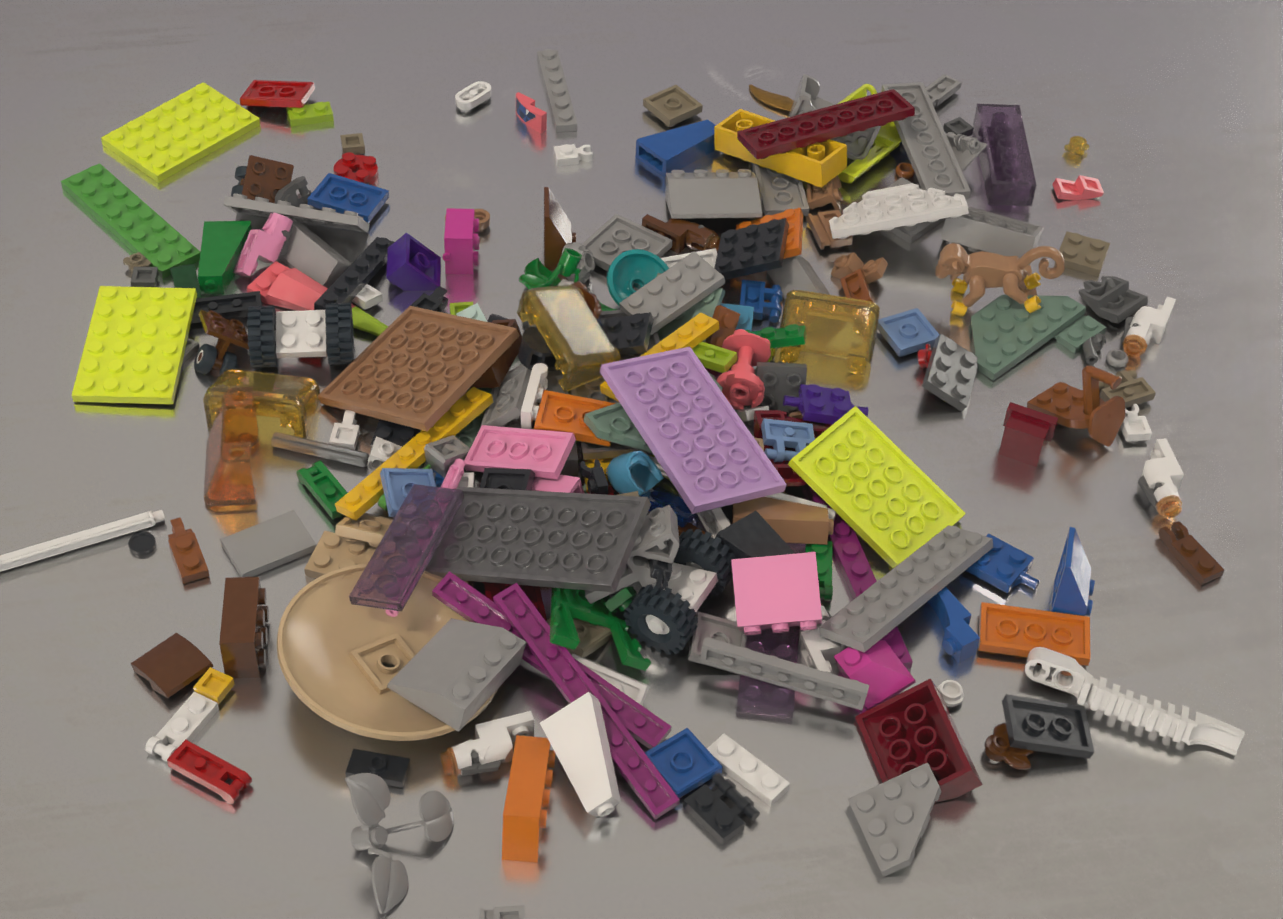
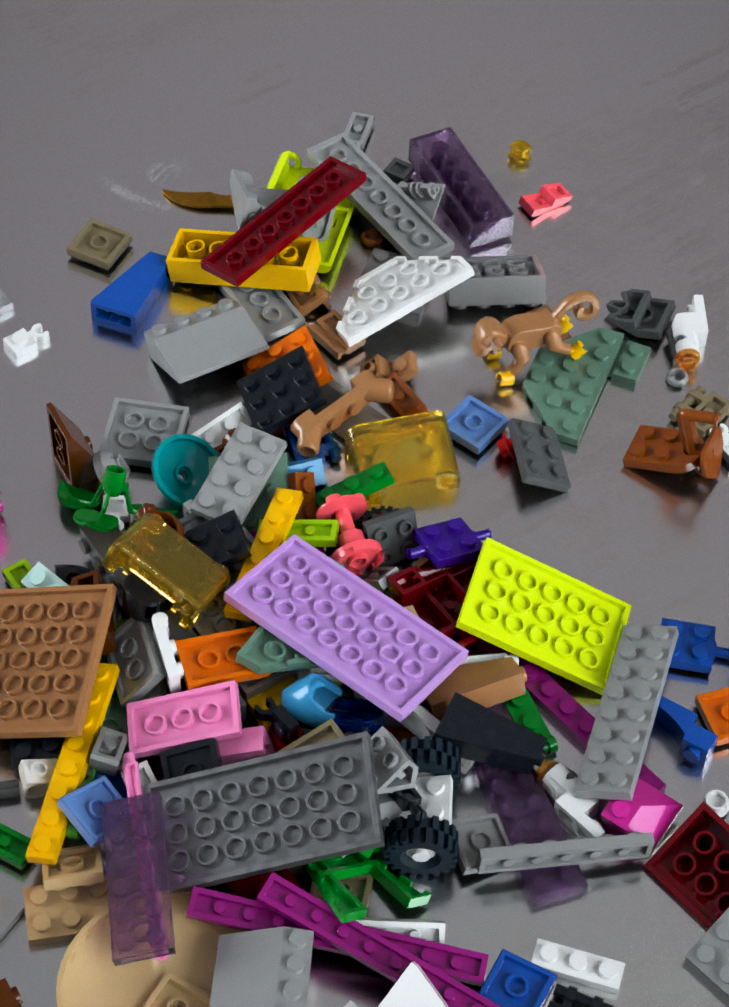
camera: 25 degrees left, 5 degrees up
reddish brown plate [642,214,720,254] -> none
bright pink container [731,552,822,636] -> none
medium blue plate [761,419,815,463] -> none
dark red plate [998,402,1058,467] -> none
dark tan plate [1054,231,1110,277] -> none
dark grey arm [1083,333,1106,364] -> none
none -> medium nougat plate [290,370,394,457]

